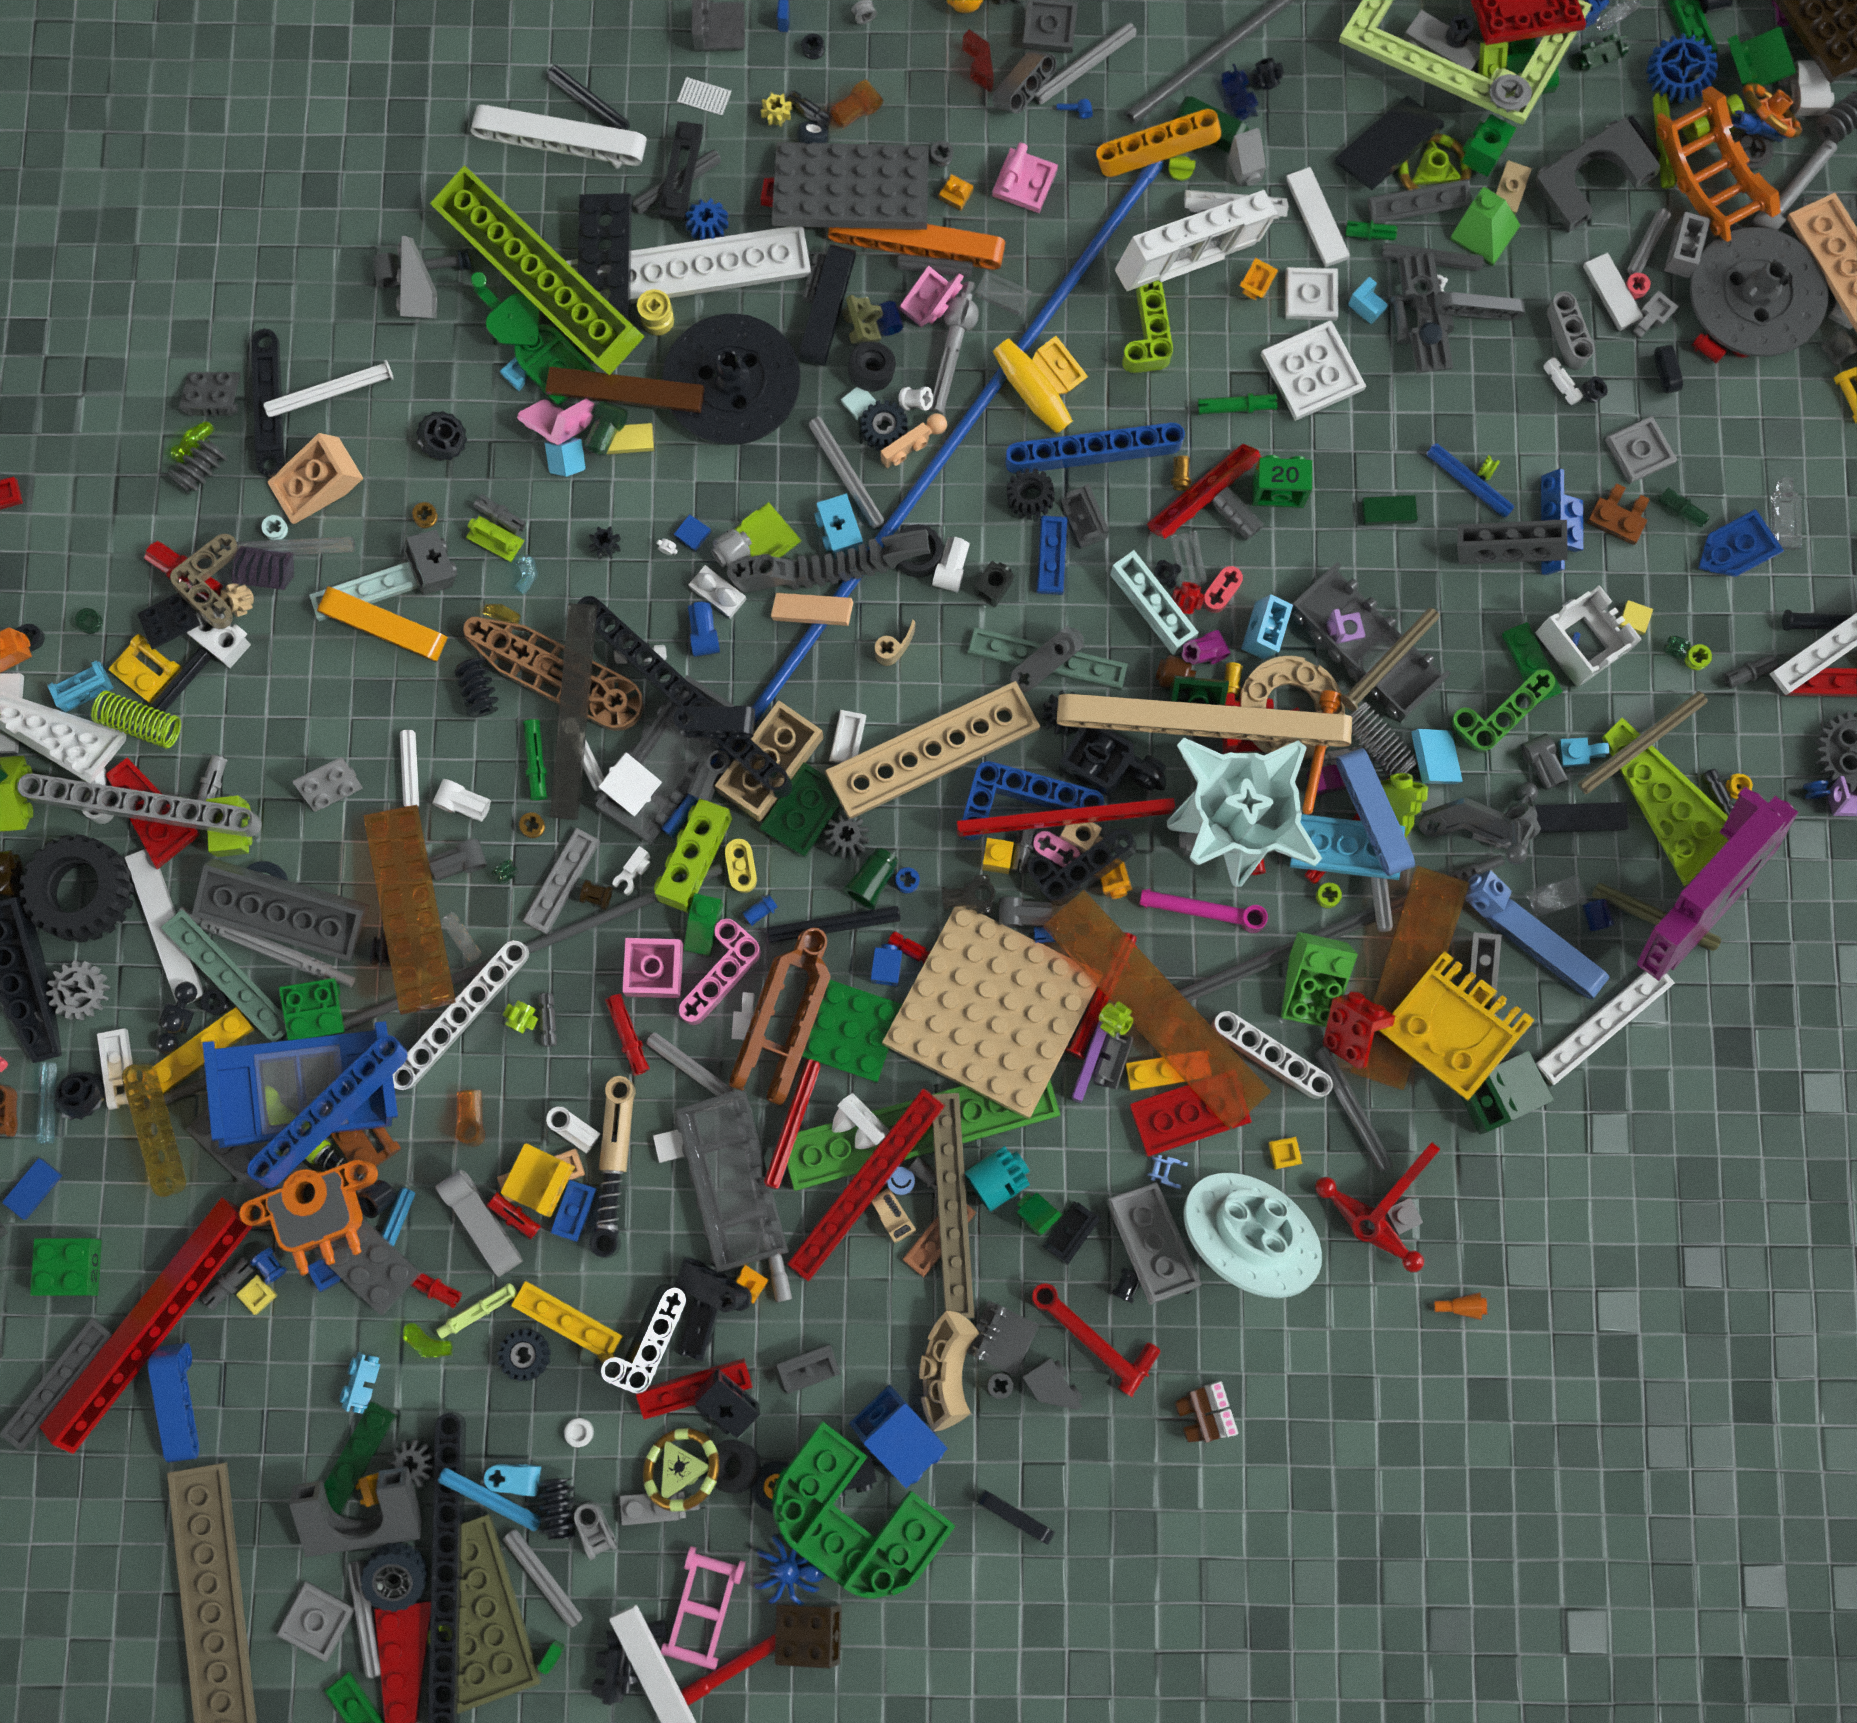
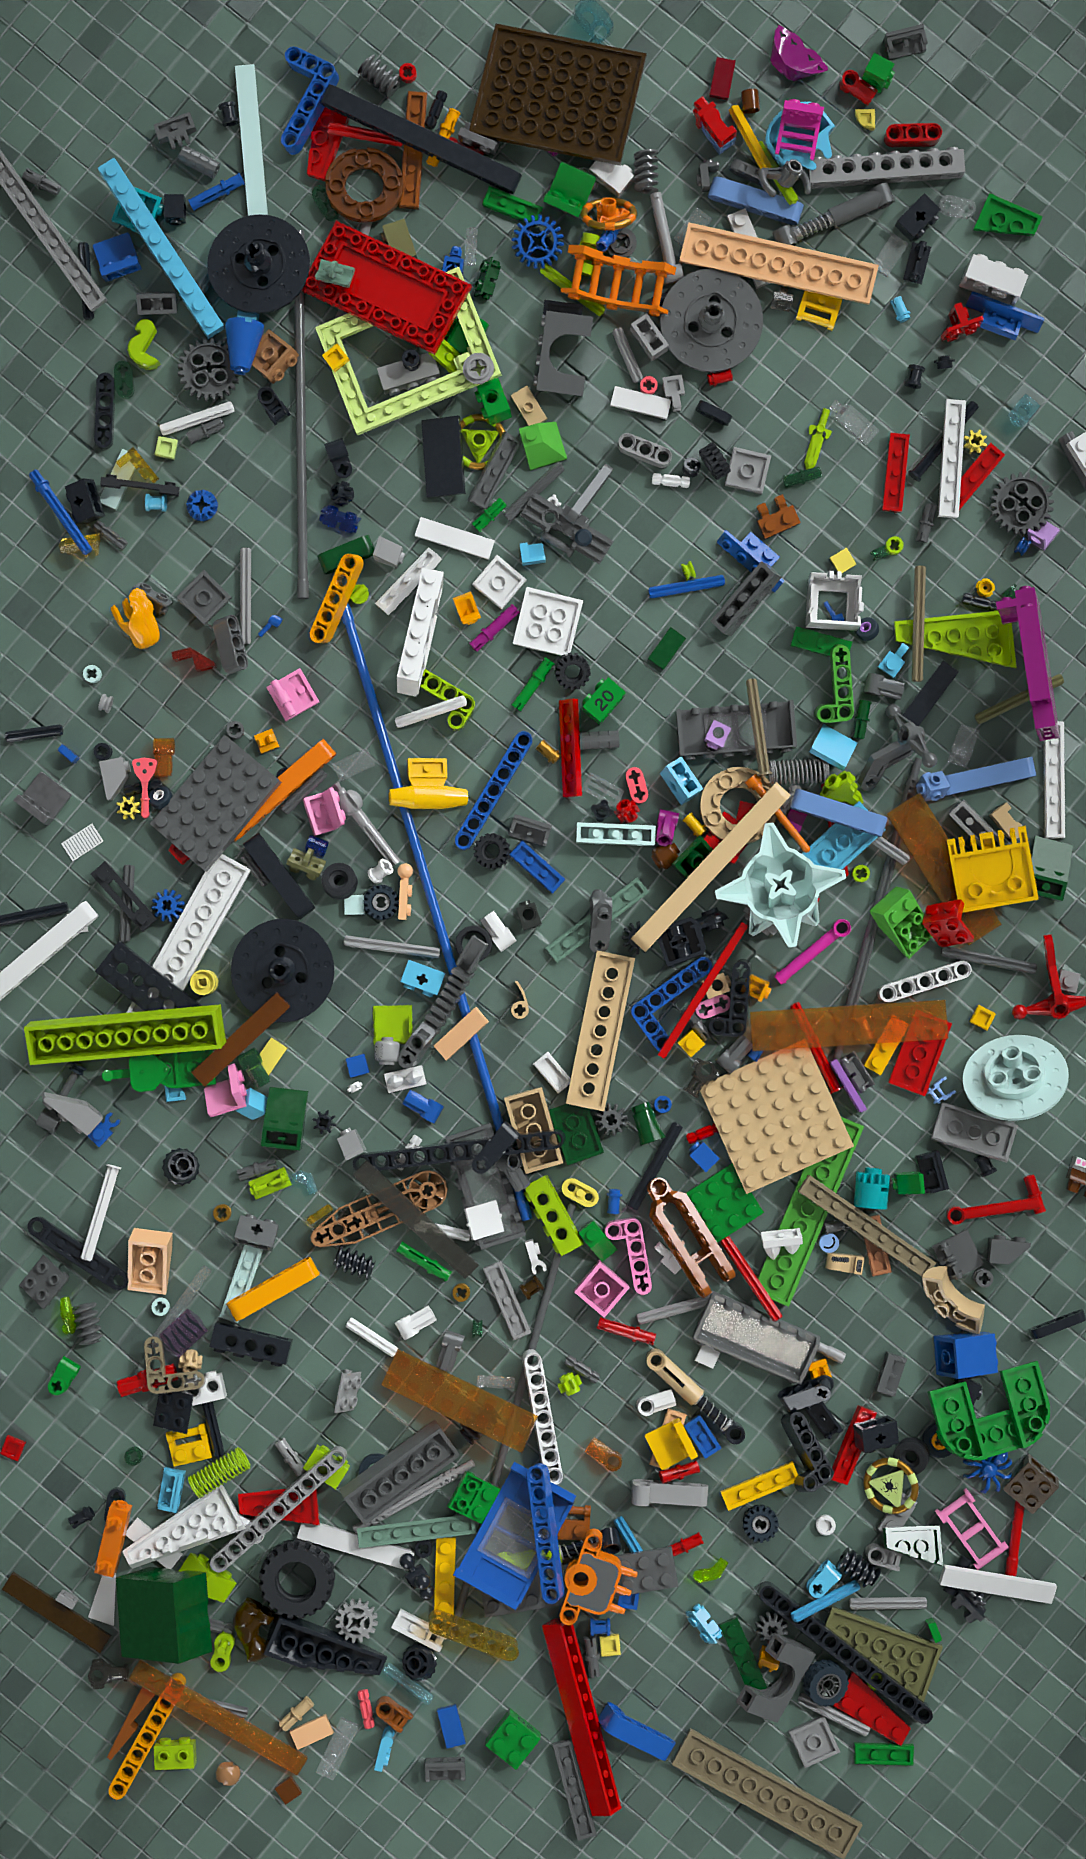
camera: 50 degrees left, 10 degrees up
yellowish green piece [436,1283,517,1339] -> none
red tile [787,1088,946,1282] -> none
lime gear [1099,1001,1133,1037] -> none
clear blue beam [1582,898,1615,932] -> none
blue tile [1698,509,1784,577] -> none
none -> green piece [48,1356,81,1395]
none -> blue plate [88,1112,121,1147]
none -> light grey slope [99,757,131,801]
none -> coral piece [132,757,157,819]
none -> black brick [209,1321,293,1367]
none -> dark green slope [261,1087,309,1151]
none -> black piece [324,438,352,478]
none -> light grey slope [337,1127,366,1161]
none -> white axle [395,696,467,727]
none -> magenta pin [469,604,520,652]
none -> black tyre [554,652,591,690]
none -> black tyre [698,442,731,480]
none -> lime sword [804,408,832,472]
none -> dark green axle [853,700,872,740]
none -> black wheel [855,617,879,641]
none -> red plate [882,432,910,513]
none -> wing [882,1525,943,1566]
none -> tan leg [989,802,1022,839]

